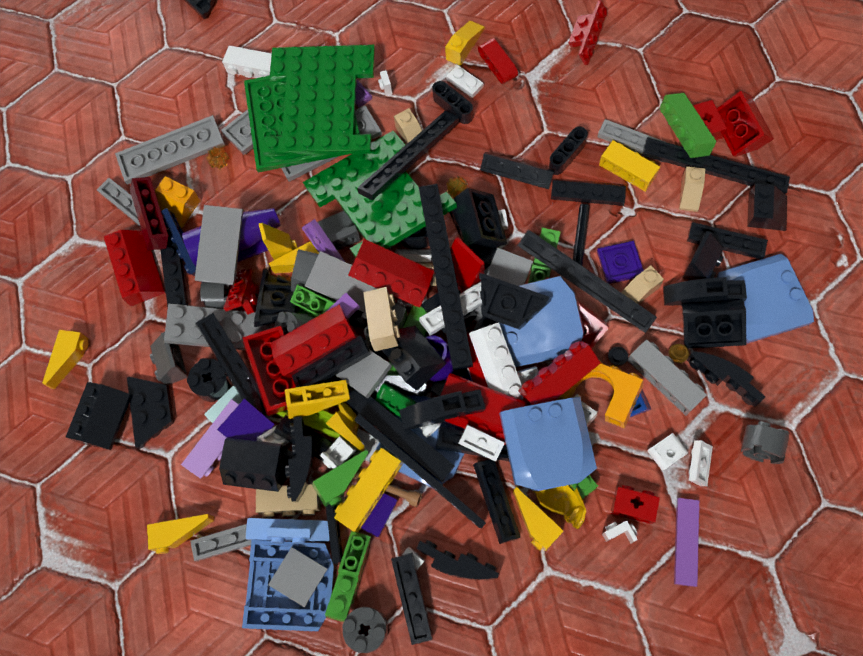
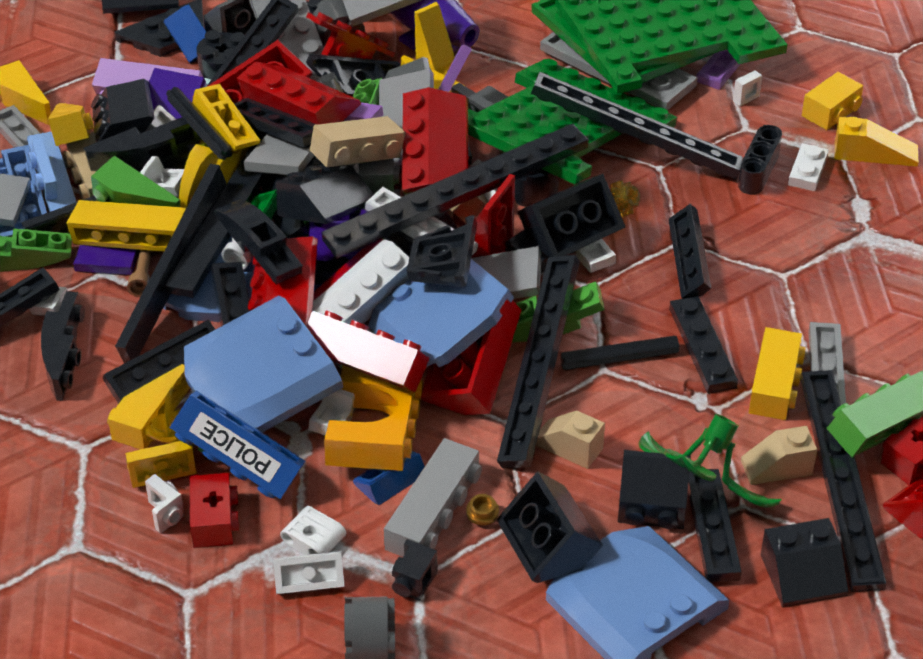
camera: 60 degrees right, 25 degrees down
tan slope [394,108,422,144] -> none
white plate [458,425,504,461] -> none
red beam [478,38,518,84] -> none
black beam [549,127,588,175] -> none
dark purple tile [597,241,644,284] -> none
black plate [608,347,628,366] -> none
black slope [663,277,747,306] -> none
medium lavender tile [674,498,699,587] -> none
black slope [687,351,766,407] -> none
none -> yellow slope [48,103,94,146]
none -> yellow bracket [125,441,196,488]
none -> blue slope [164,4,206,63]
none -> black axle [166,87,233,160]
none -> blue brick [169,390,306,499]
none -> black brick [392,539,438,601]
none -> green plant [638,414,782,508]
none -> yellow brick [802,72,864,130]

